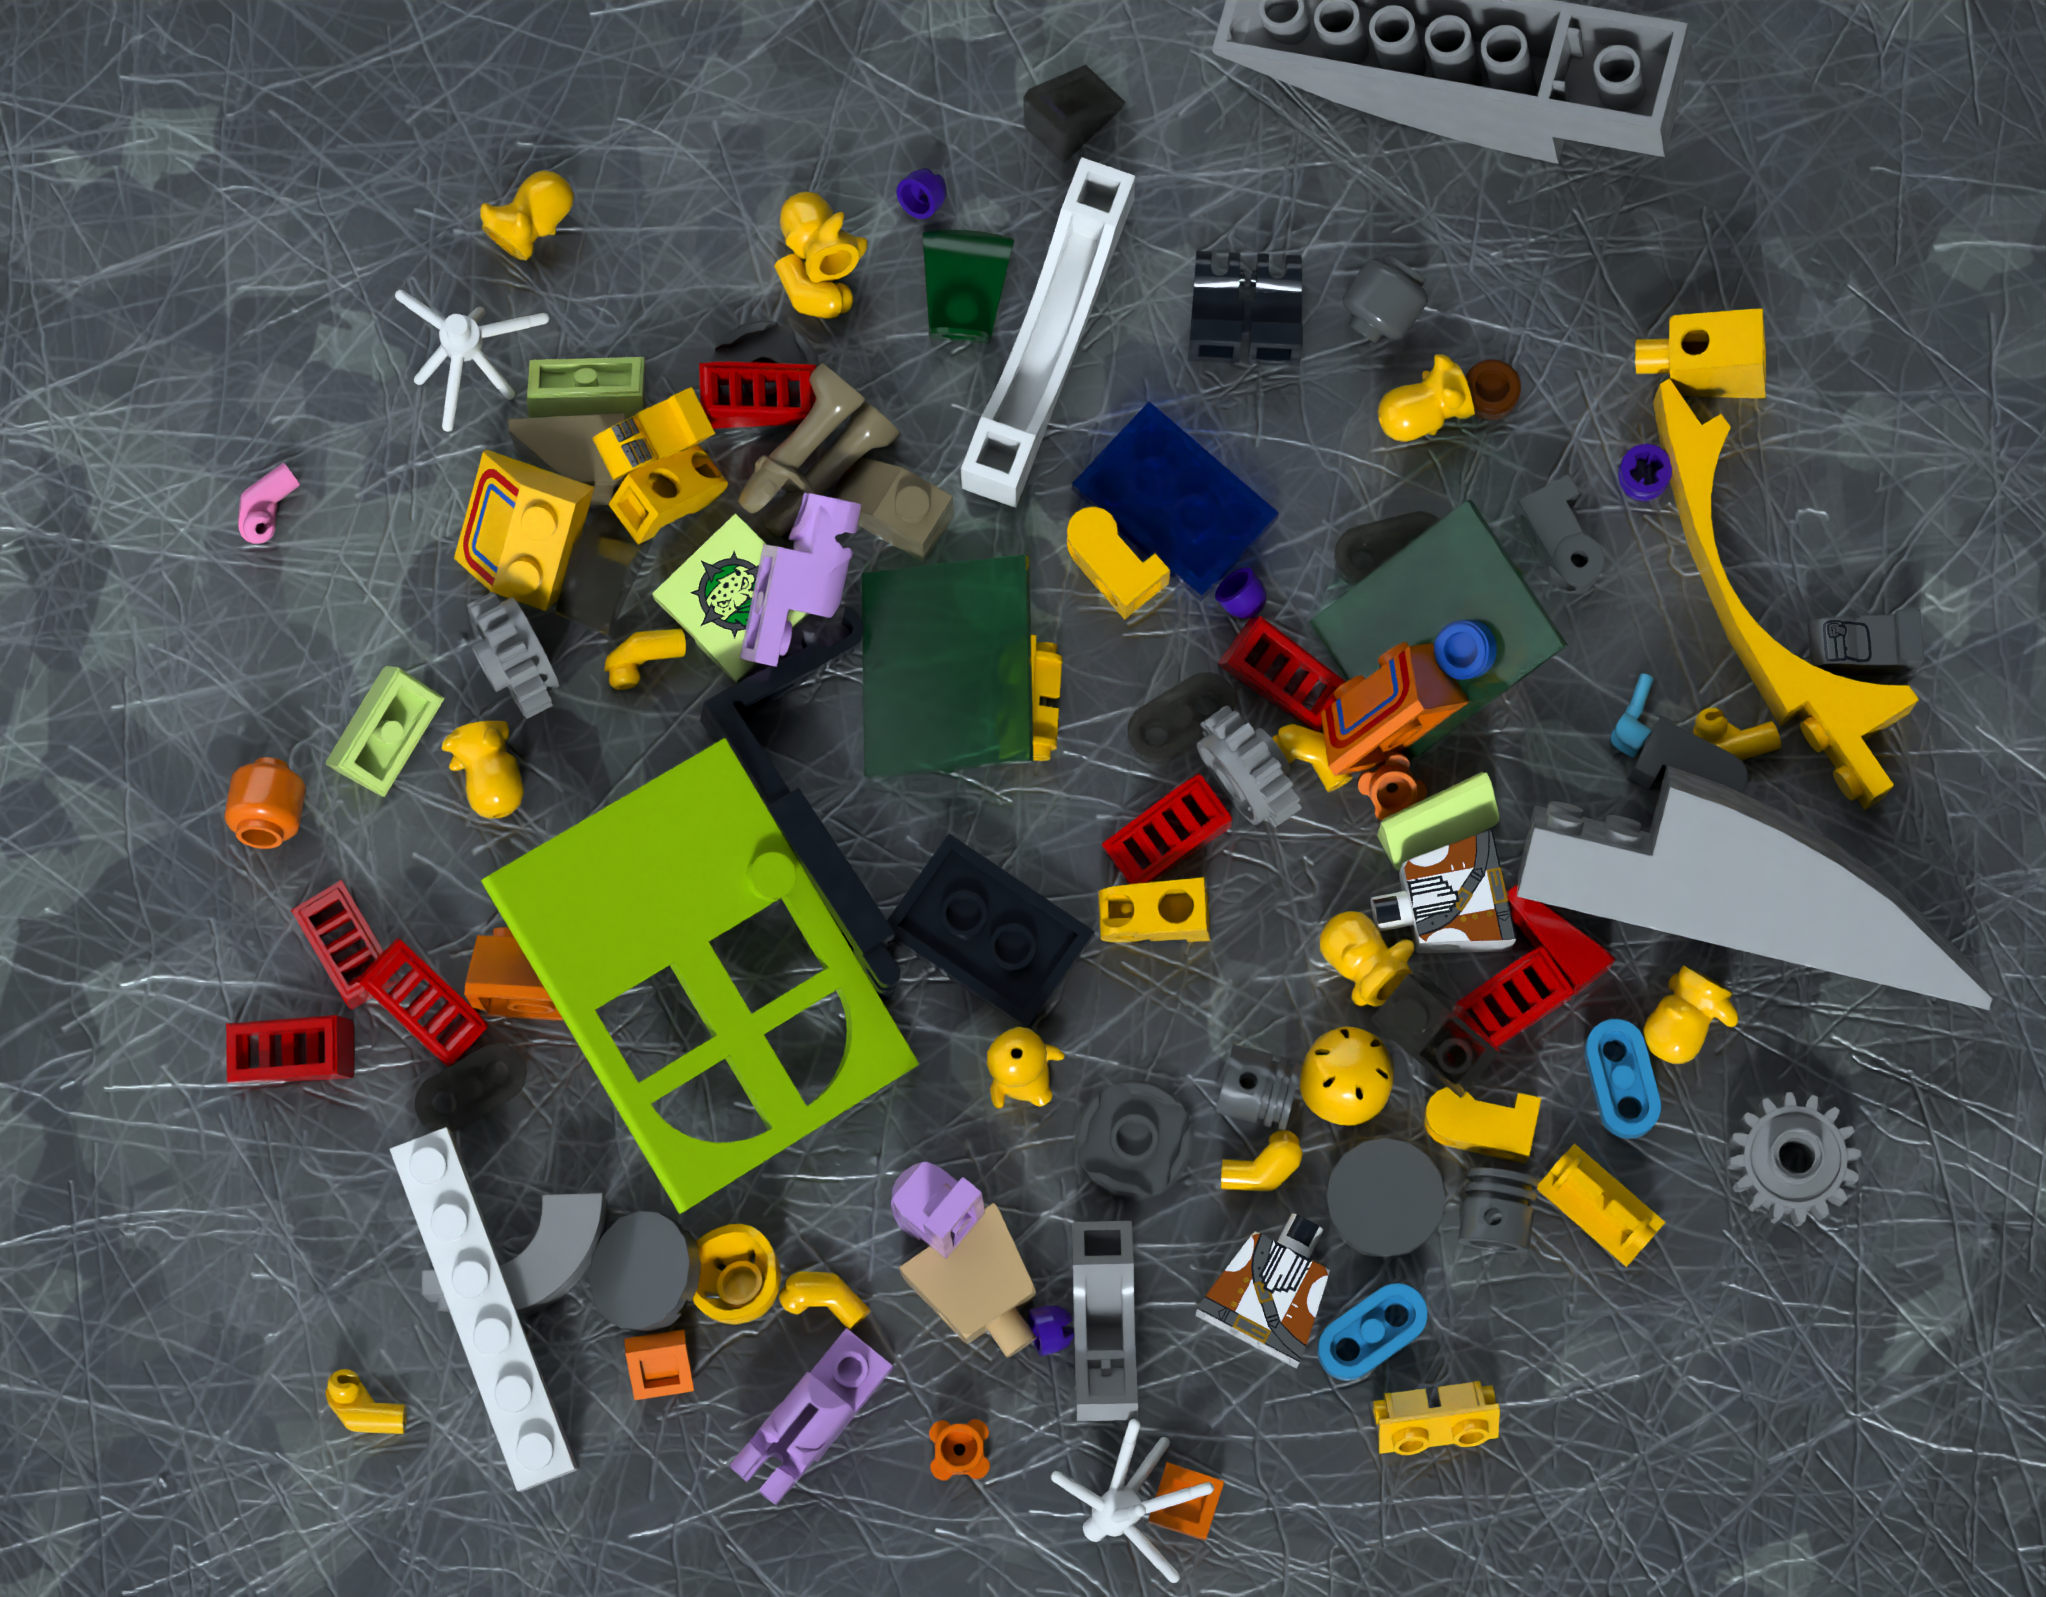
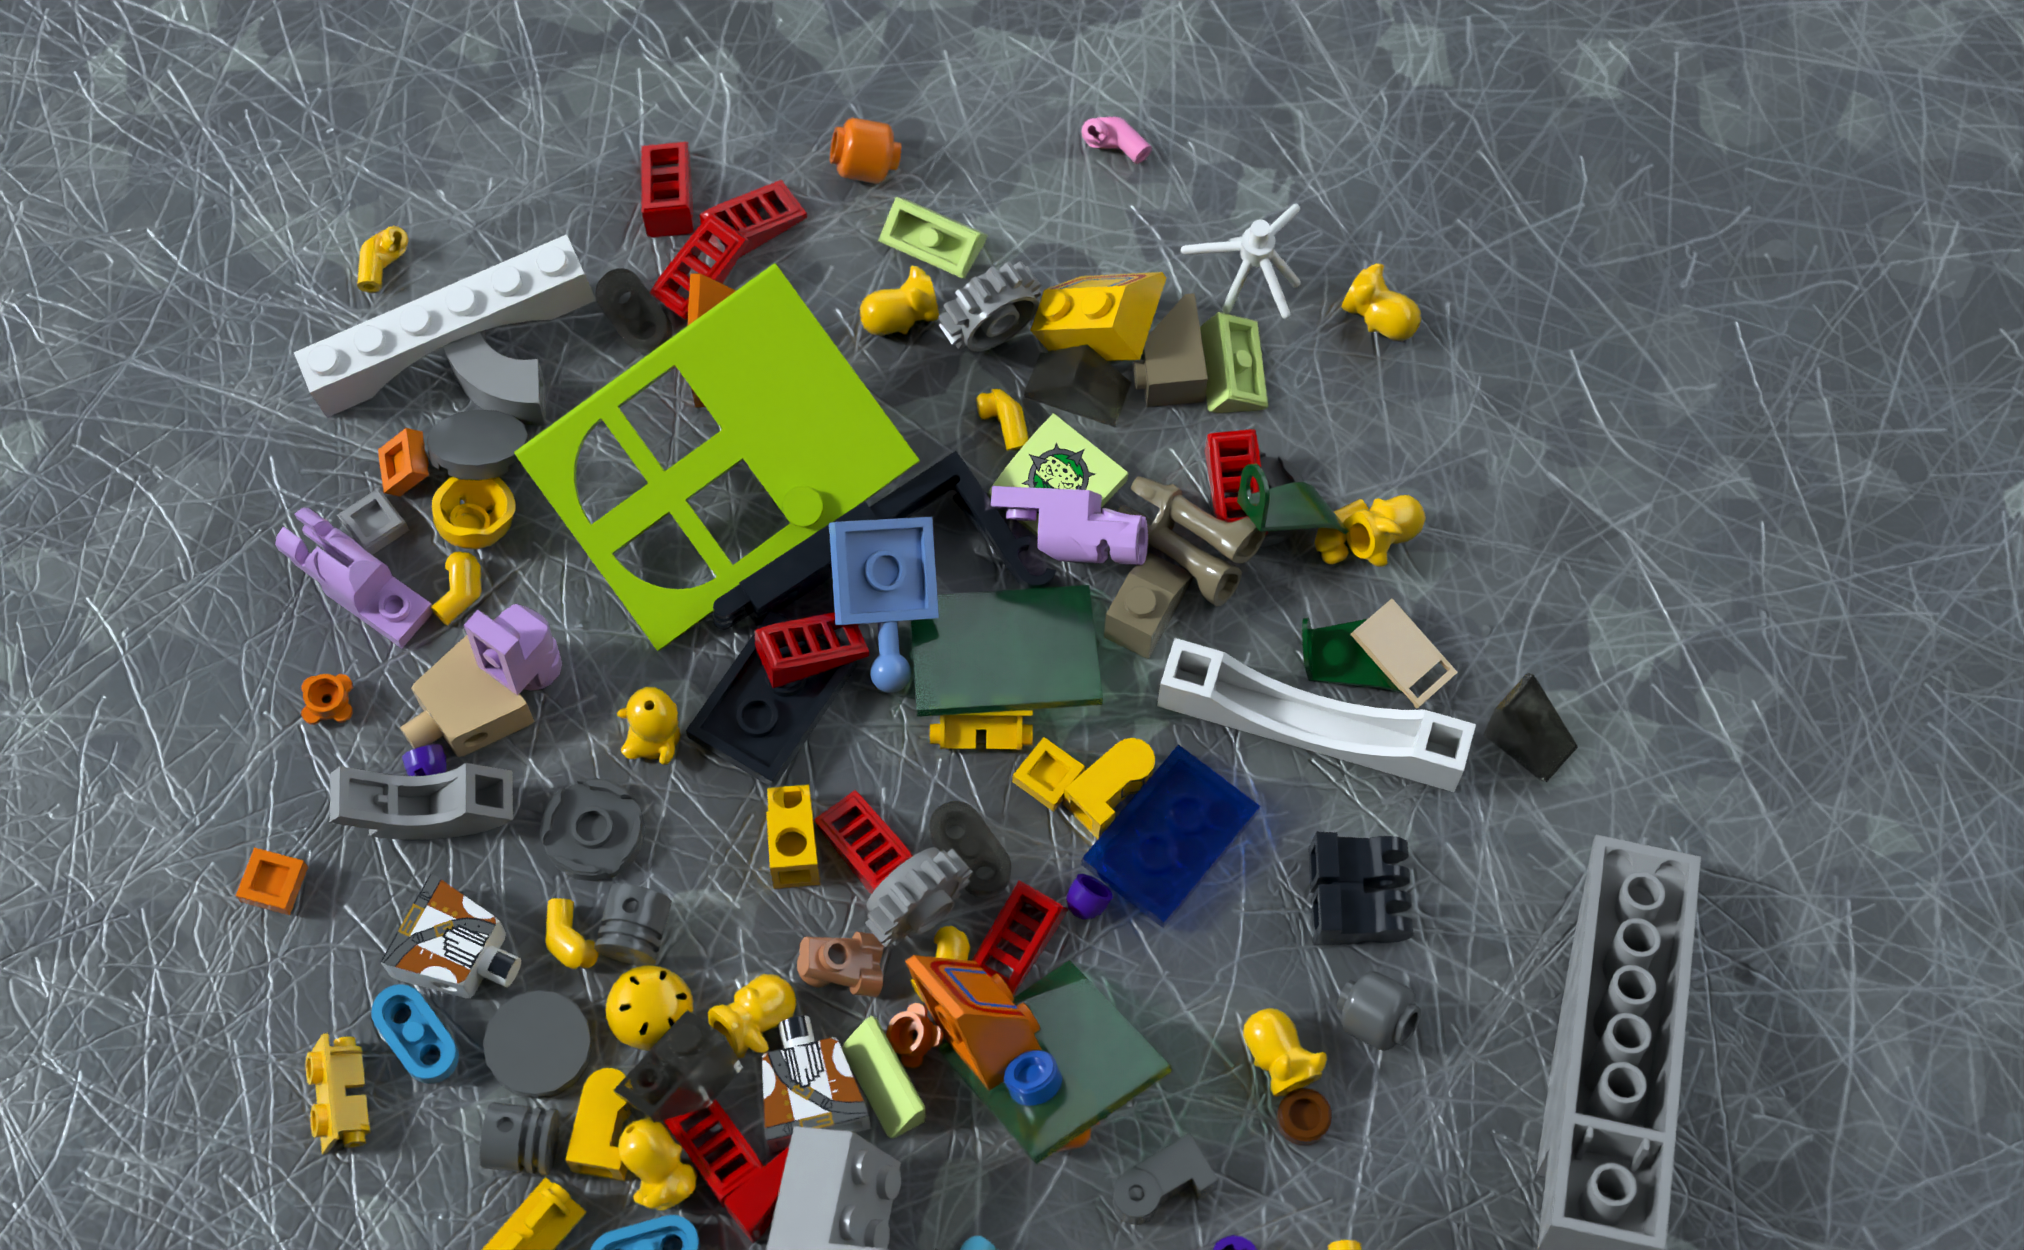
camera: 85 degrees right, 10 degrees down
yellow leg [592,387,715,480] -> none
yellow leg [608,445,728,545] -> none
dark purple hinge [896,168,947,219] -> none
white plant [1051,1419,1214,1583] -> none
clear smoke plate [1333,511,1449,588] -> none
none -> light grey tile [337,488,409,555]
none -> yellow animal [619,1118,697,1211]
none -> red slope [755,612,869,688]
none -> nougat plate [797,932,884,997]
none -> medium blue plate [829,517,939,693]
none -> yellow plate [1012,737,1085,812]
none -> dark green piece [1237,464,1349,534]
none -> tan piece [1350,599,1458,709]

